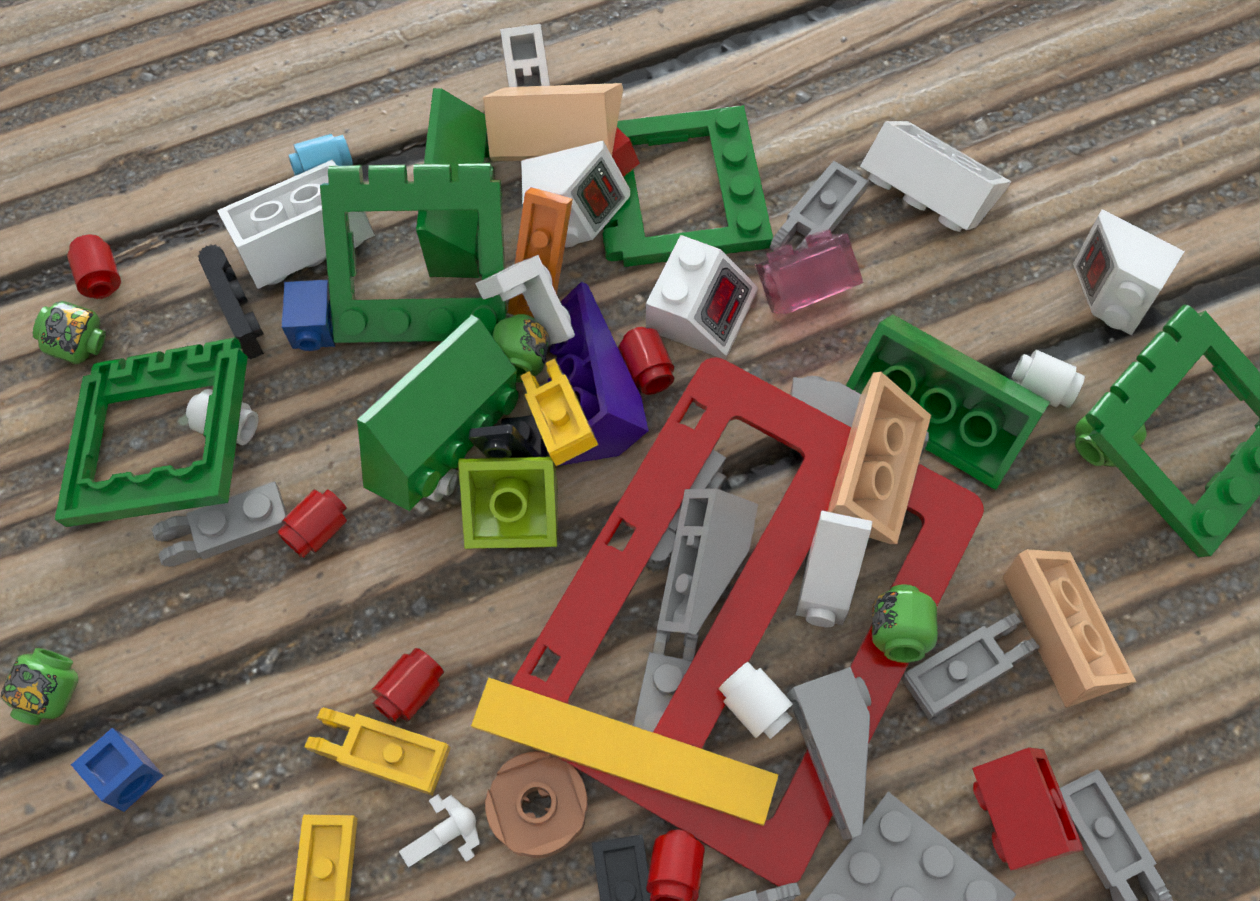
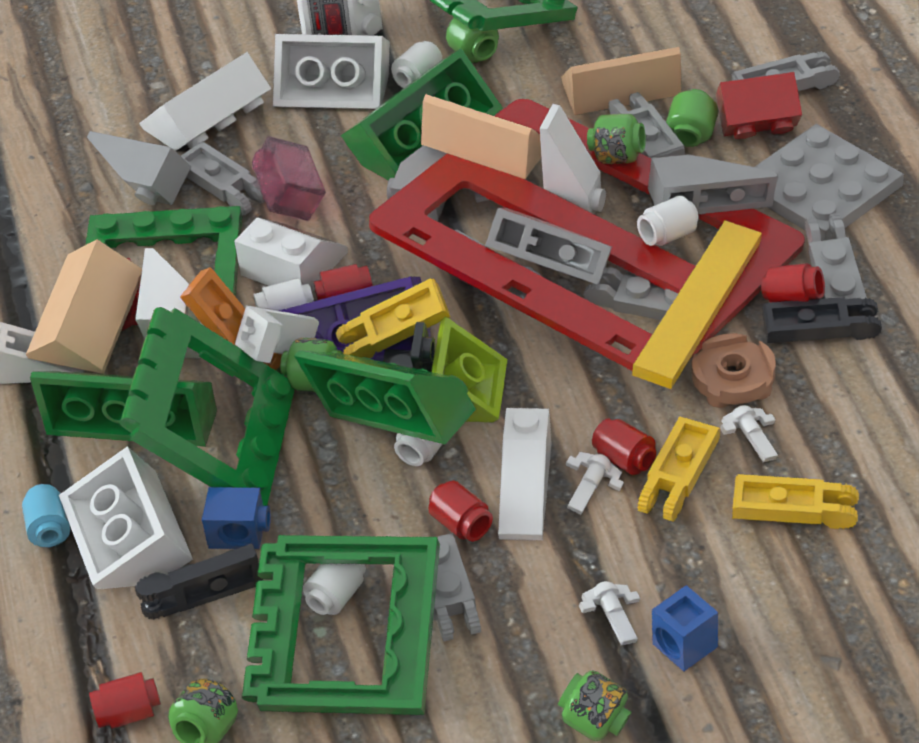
camera: 80 degrees left, 20 degrees down
none -> light grey slope [87,131,191,205]
none -> white brick [253,278,314,311]
none -> white slope [273,34,390,109]
none -> white slope [498,408,552,541]
none -> white piece [566,452,624,515]
none -> white piece [579,581,640,645]
none -> bright green head [666,89,719,147]

